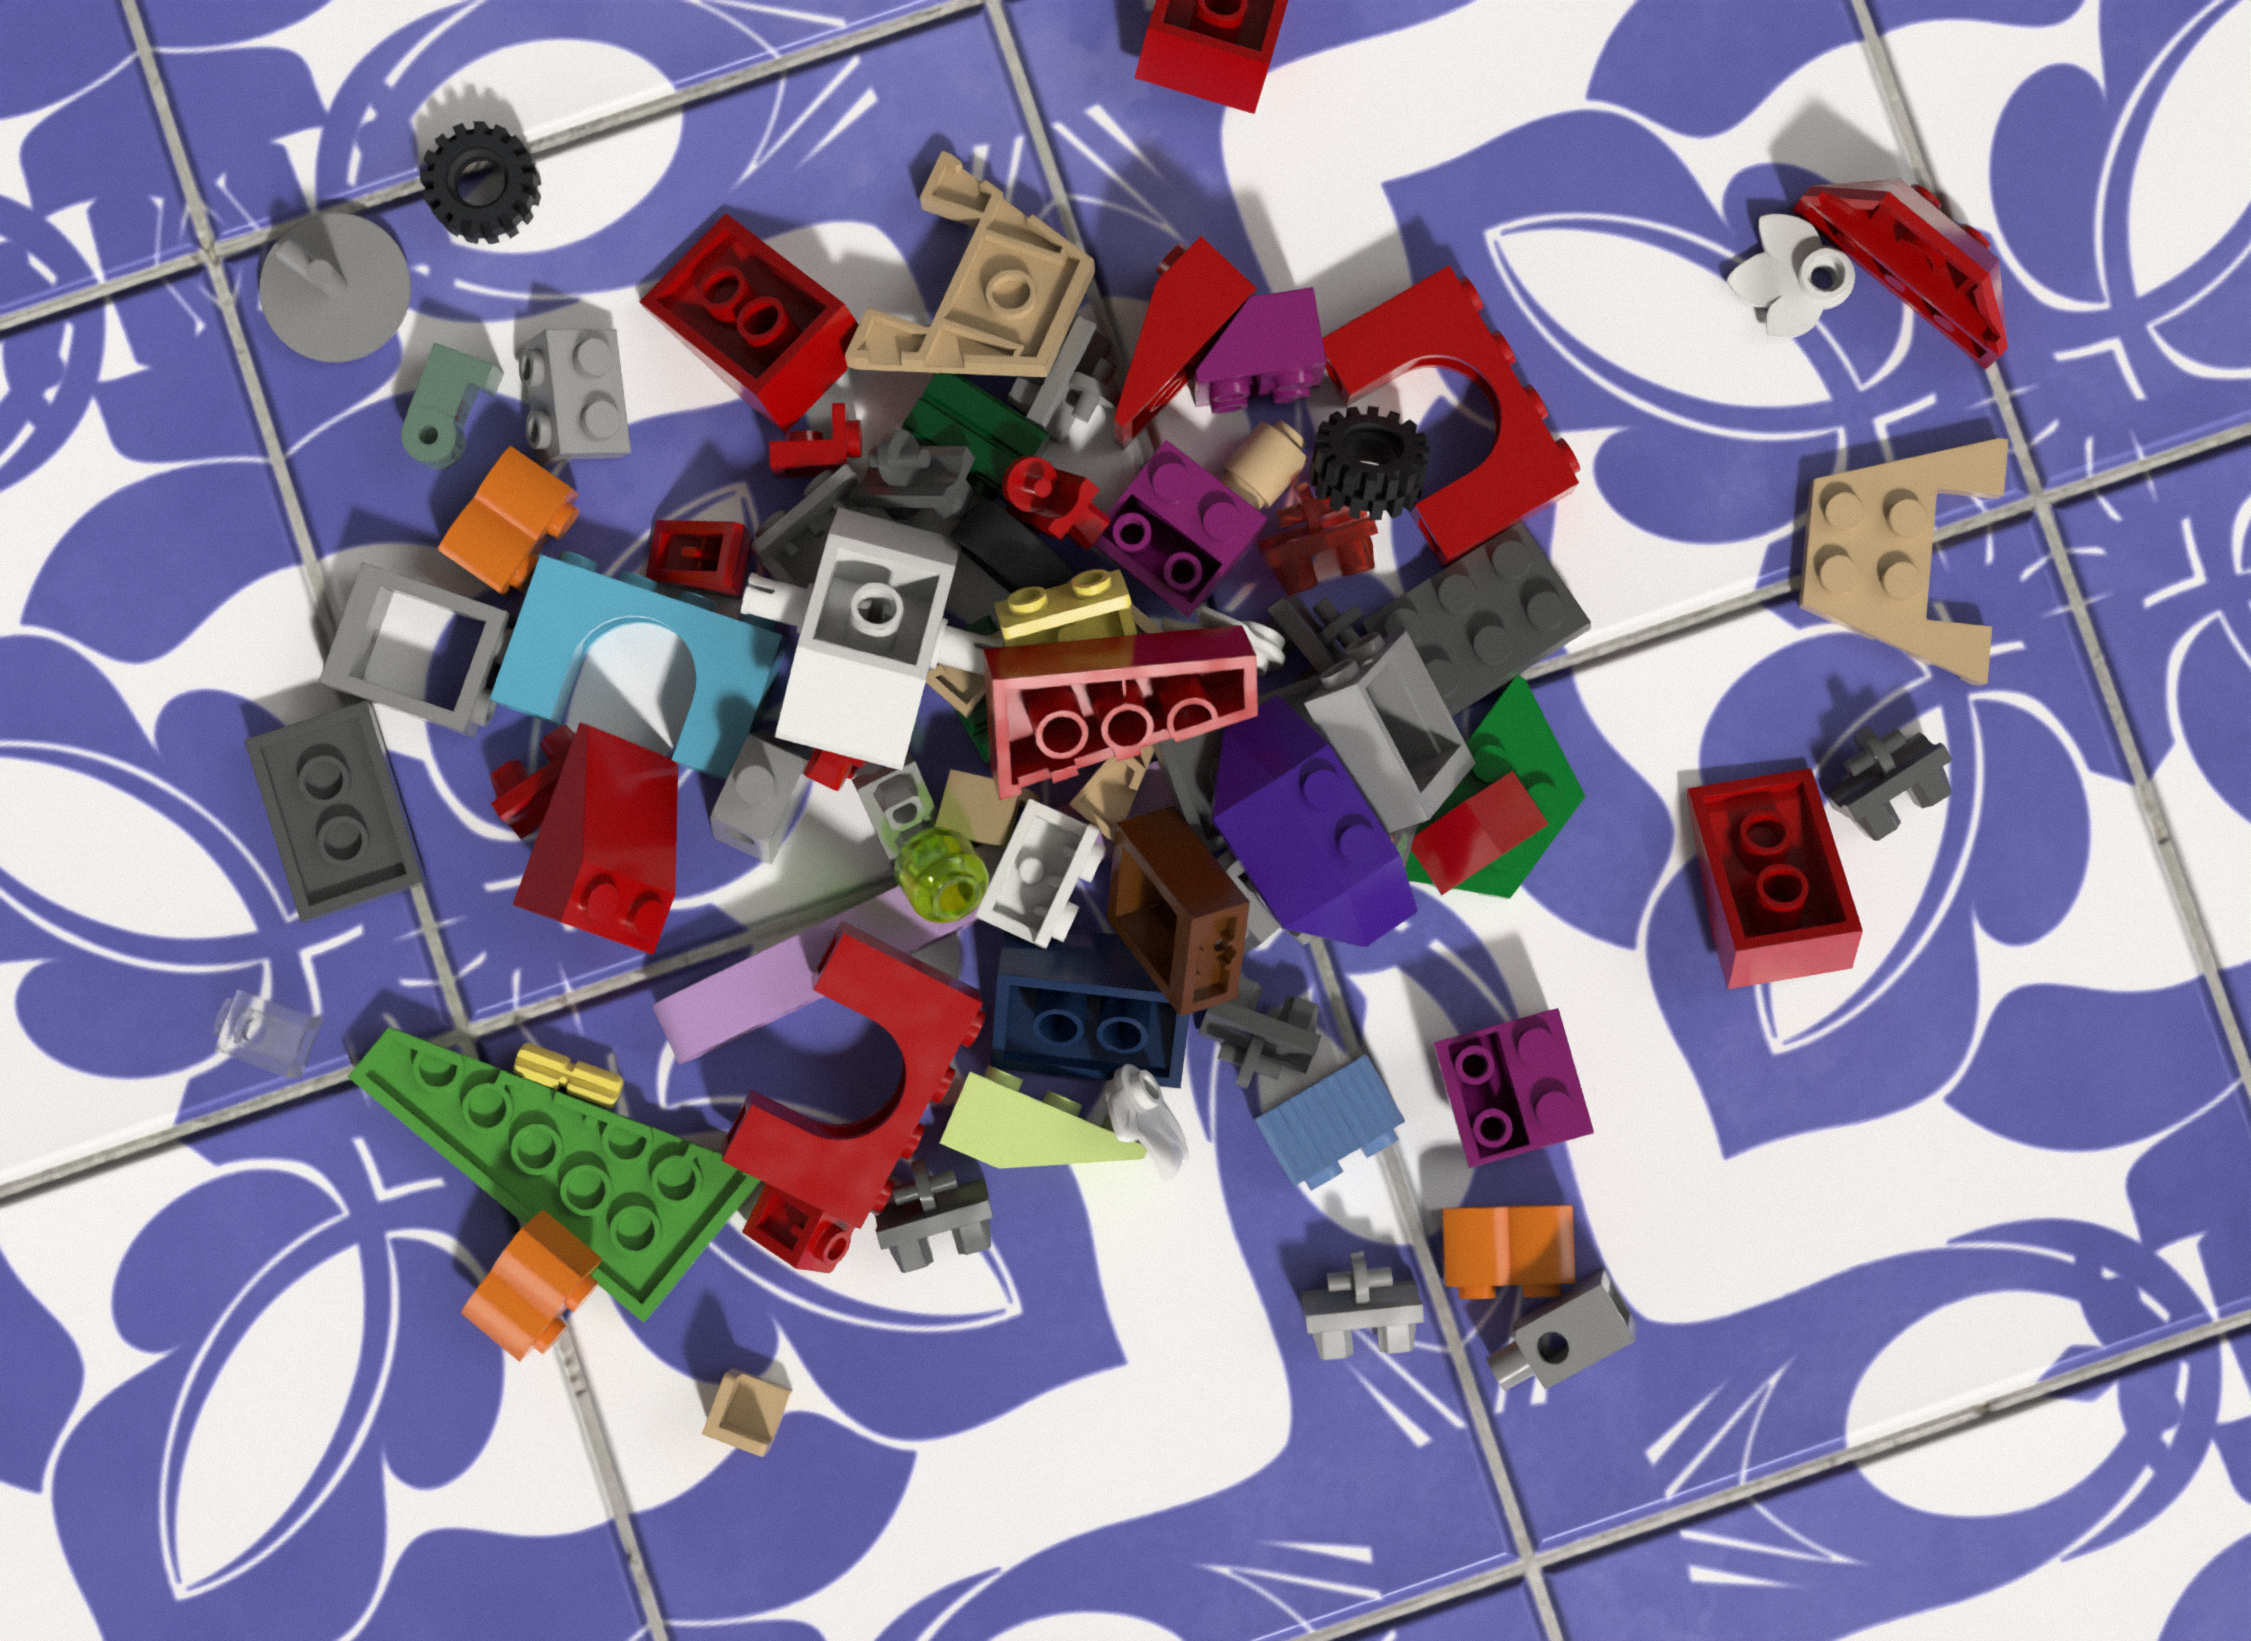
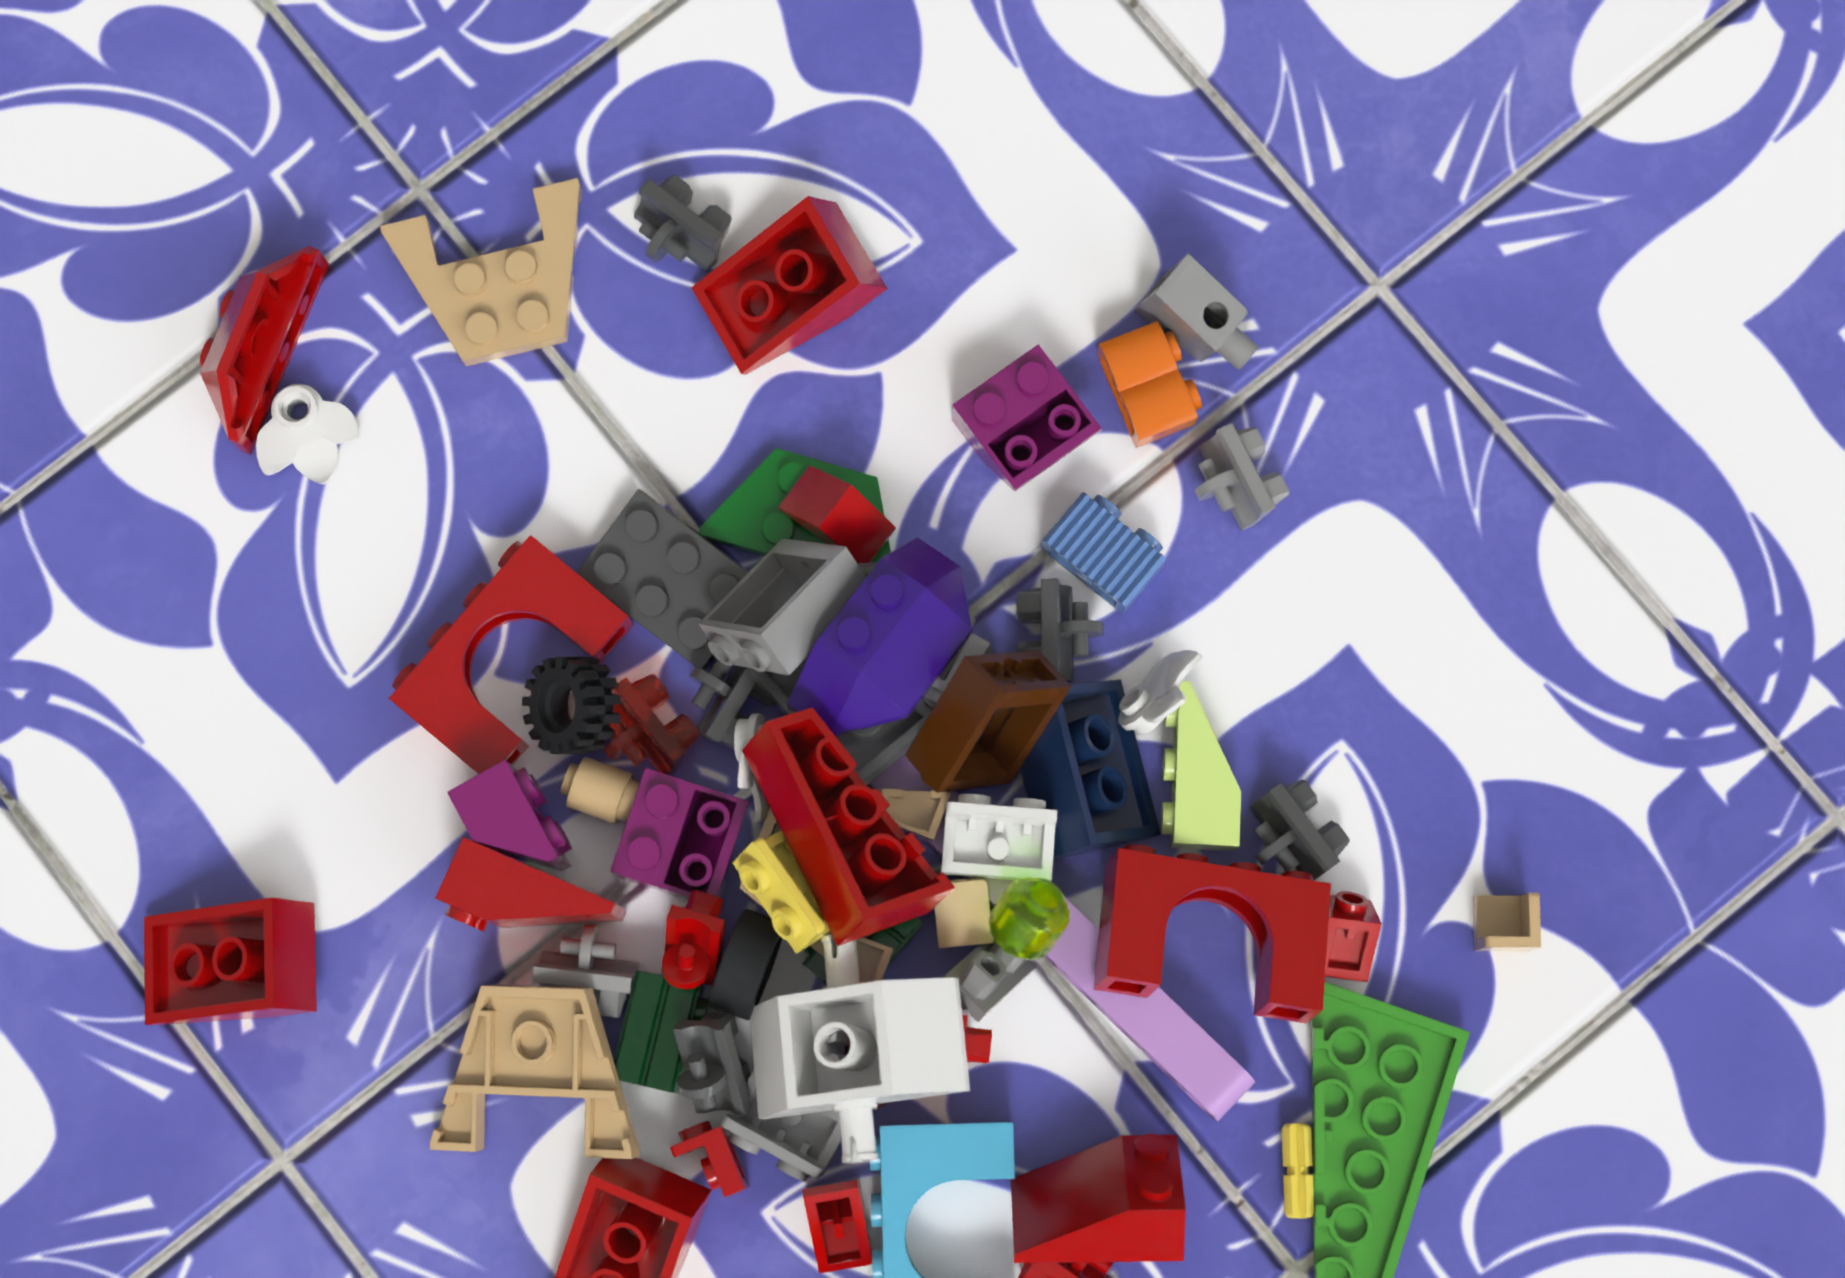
camera: 110 degrees left, 5 degrees down
orange brick [461,1209,602,1362] -> none
light grey torso [710,729,814,865] -> none

